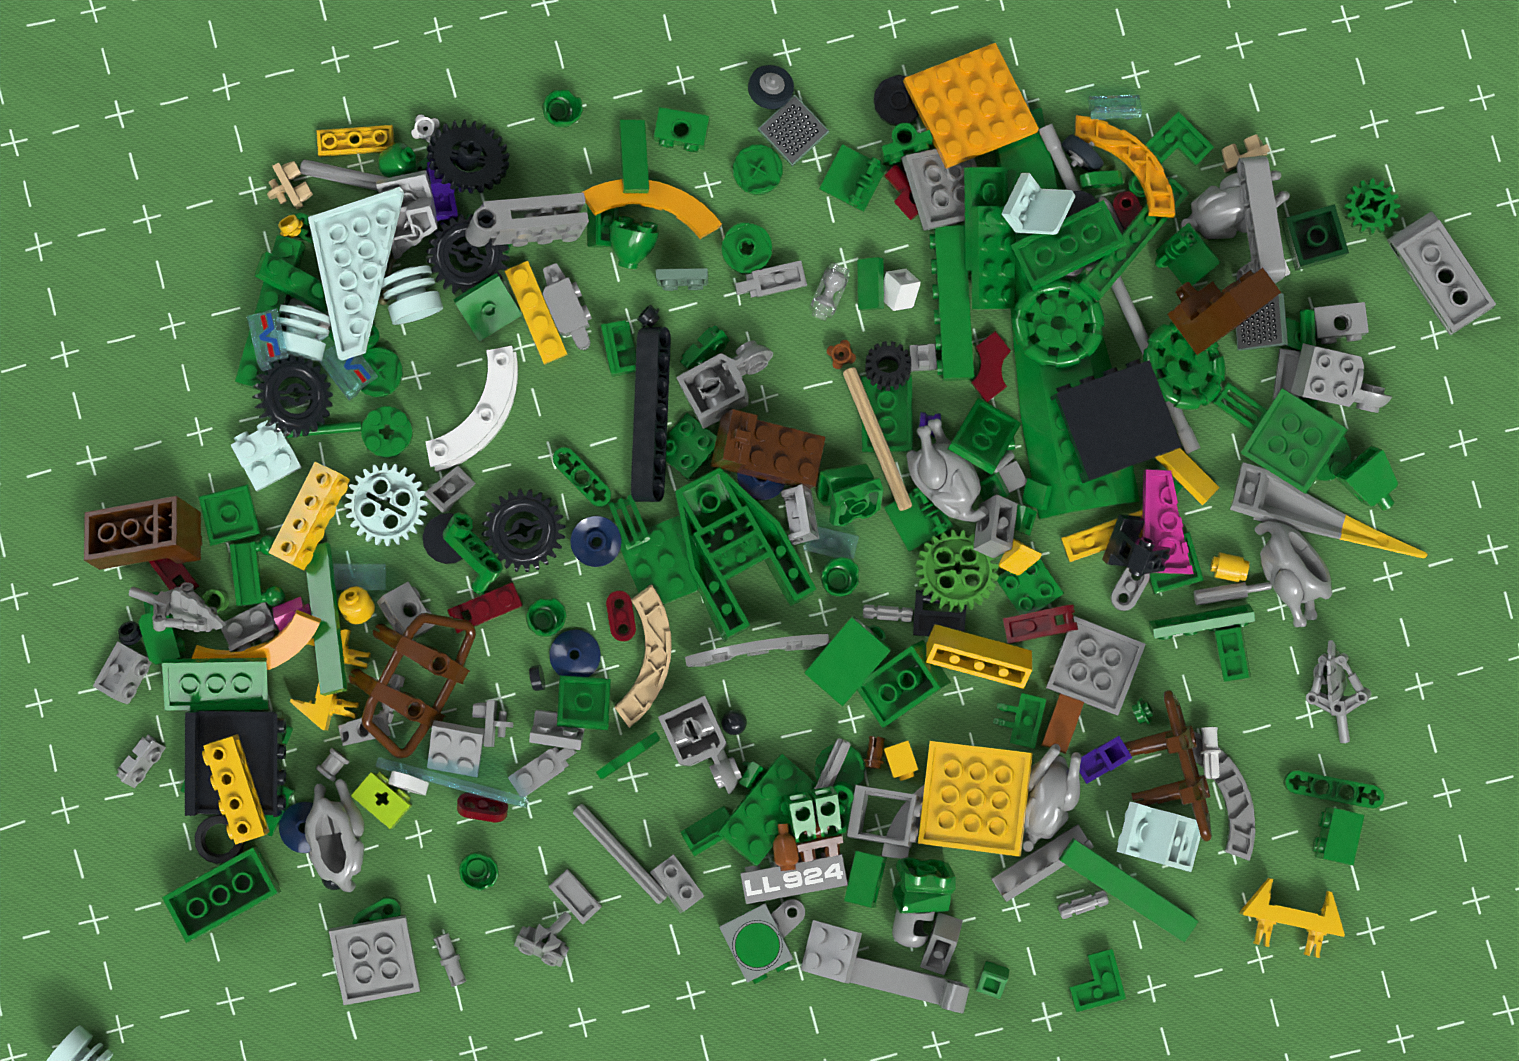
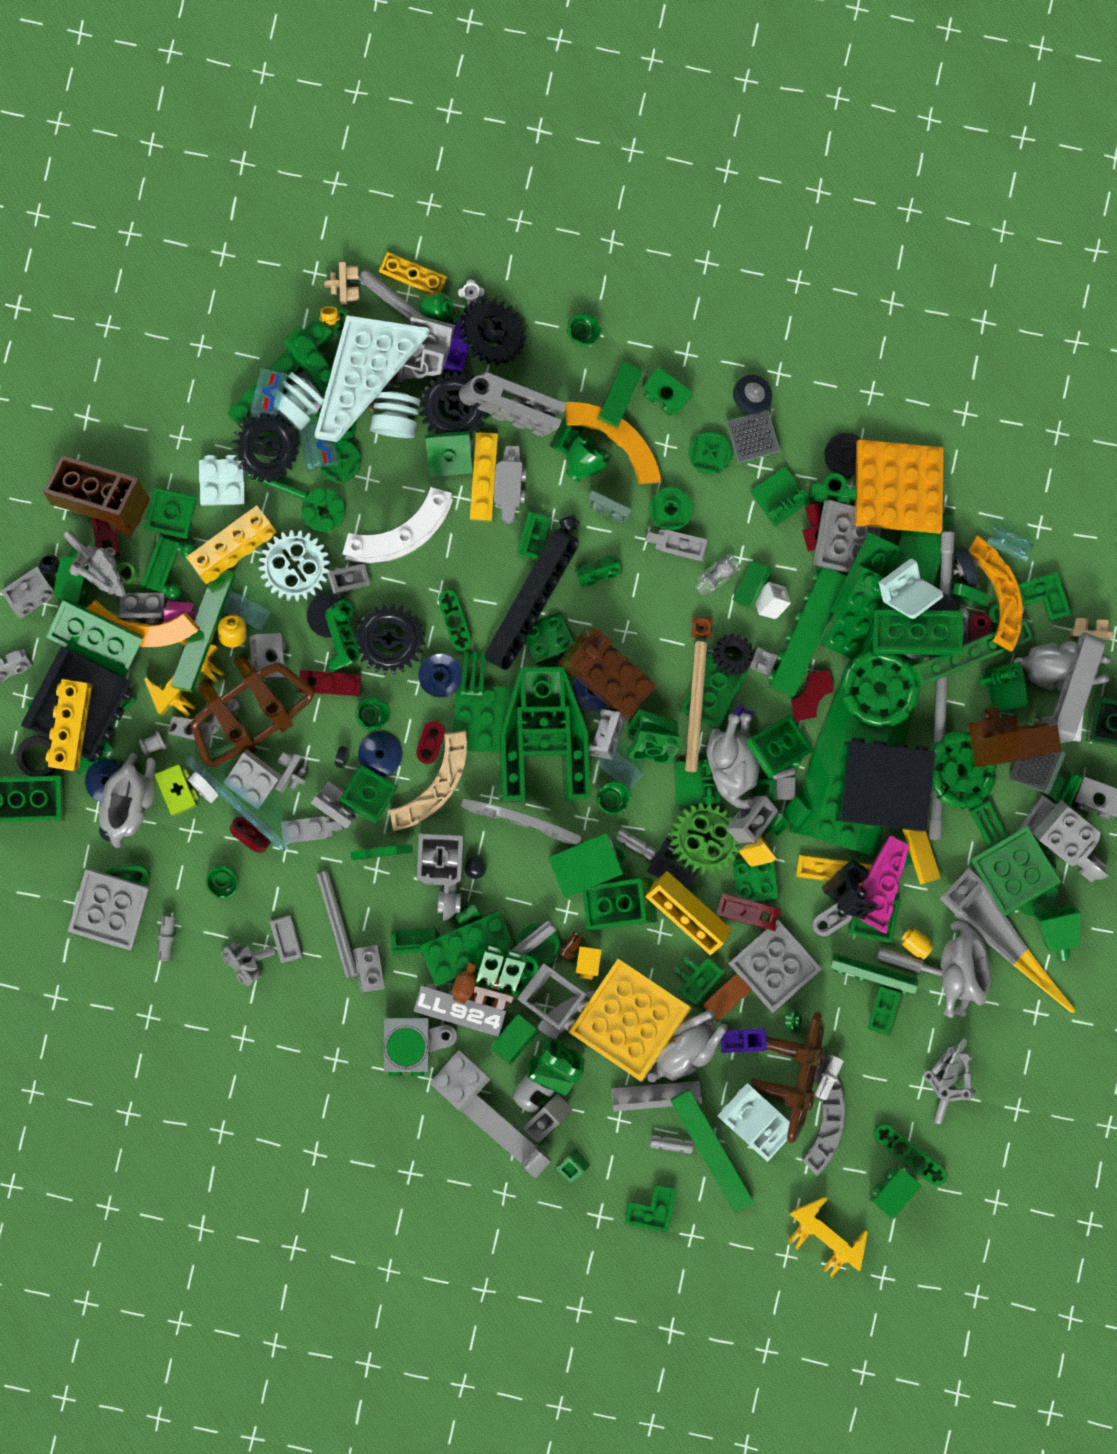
camera: 25 degrees right, 0 degrees up
light grey brick [676,341,773,429] -> none

